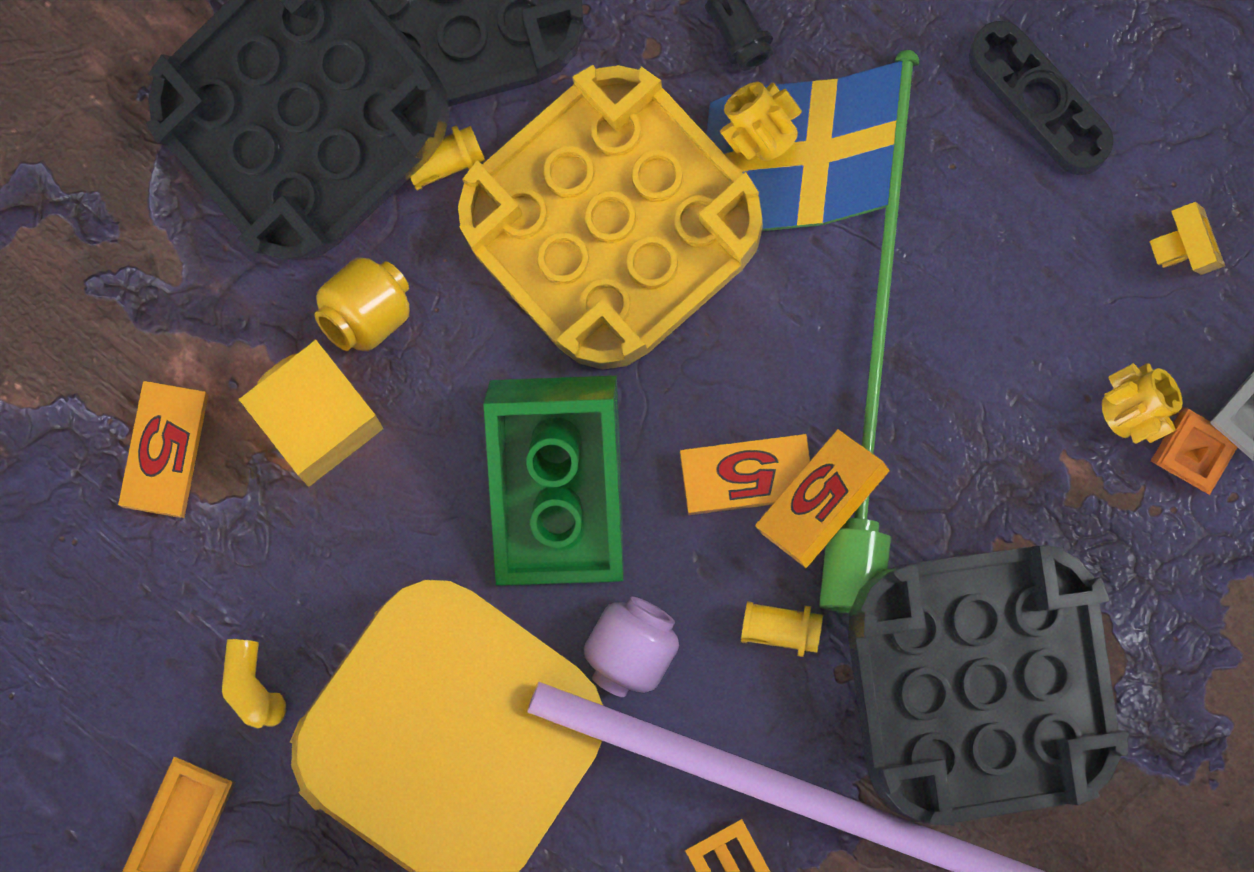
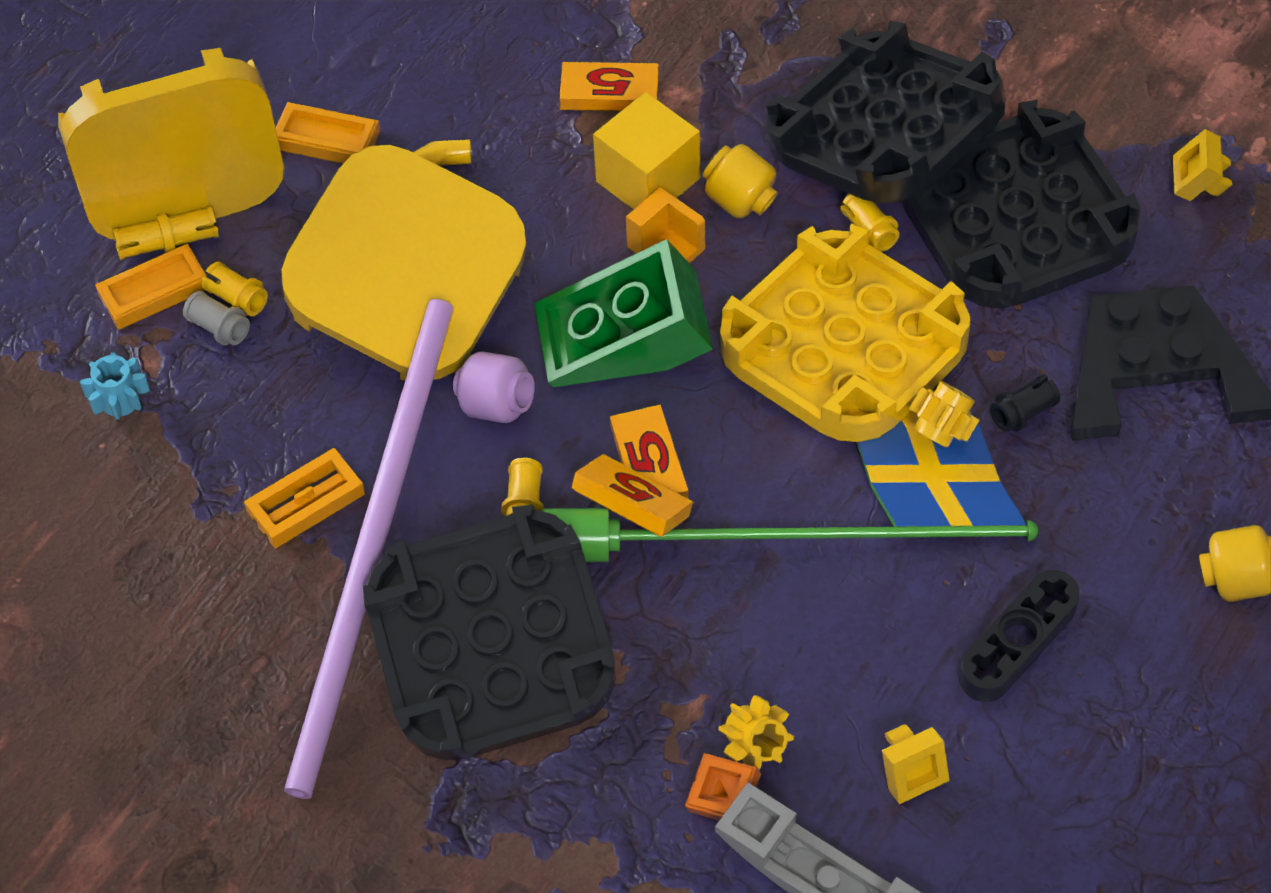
camera: 85 degrees right, 25 degrees down
none -> light orange panel [626,187,705,264]

